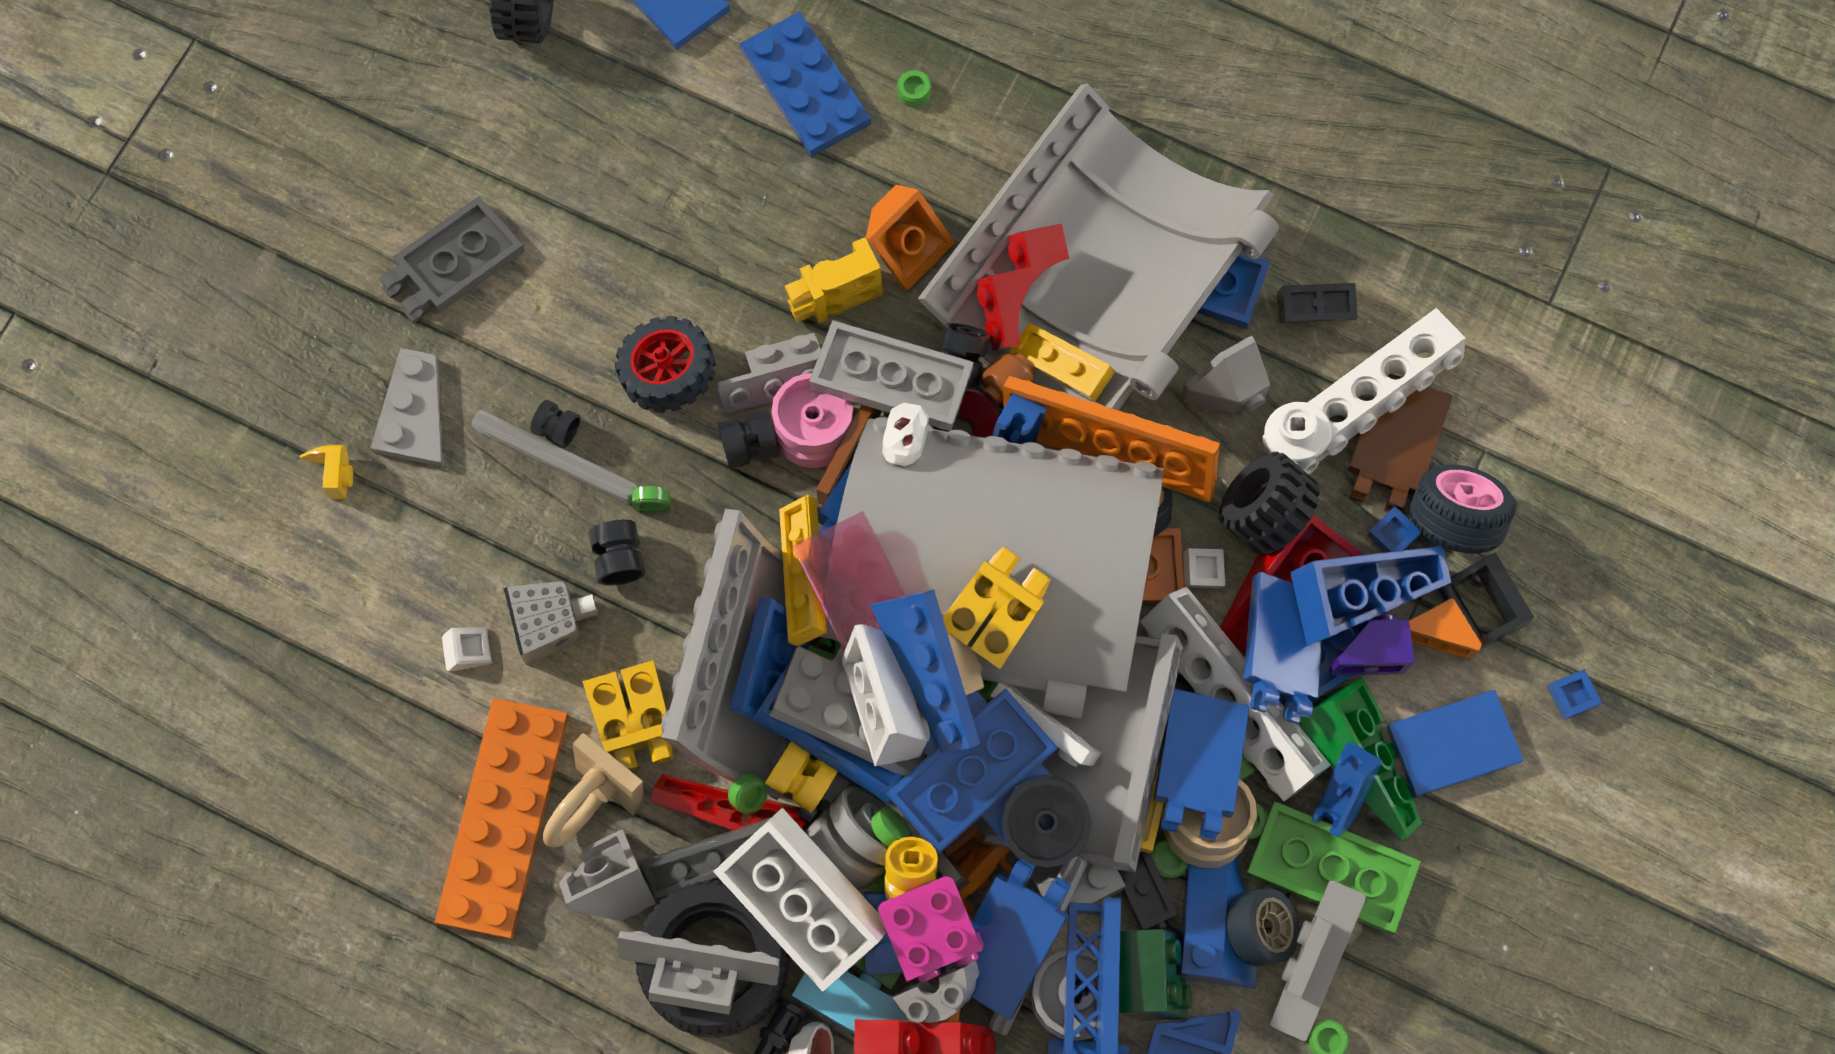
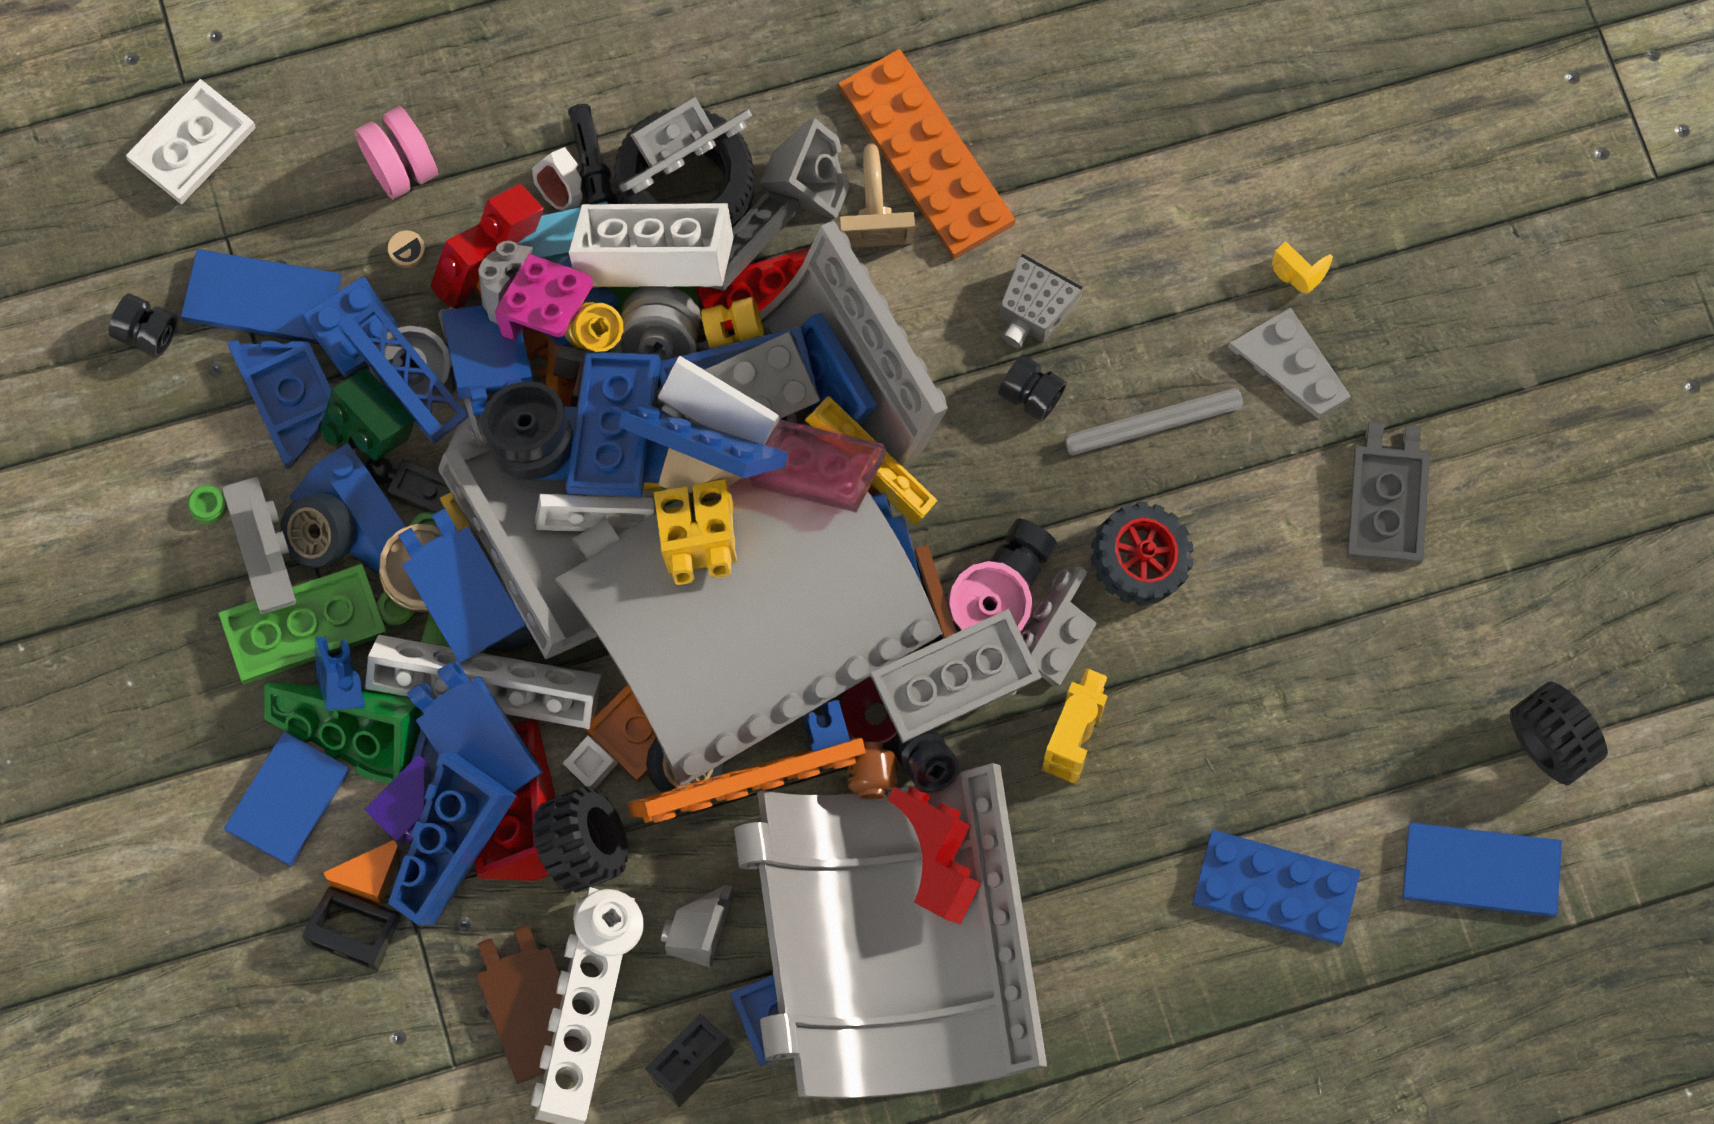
camera: 135 degrees right, 0 degrees up
white slope [442,627,492,671] -> none
black wheel [530,400,581,448] -> none
yellow hips [582,660,674,772] -> none
bright green tile [632,486,671,511] -> none
bright green tile [728,773,768,814] -> none
orange slope [866,185,956,291] -> none
bright green tile [871,807,910,847] -> none
white rock [882,403,929,466] -> none
bright green tile [897,70,932,107] -> none
yellow plate [1009,322,1116,402] -> none
blue plate [1367,506,1421,553] -> none
black wheel [1410,464,1516,554] -> none
blue plate [1547,669,1602,721] -> none

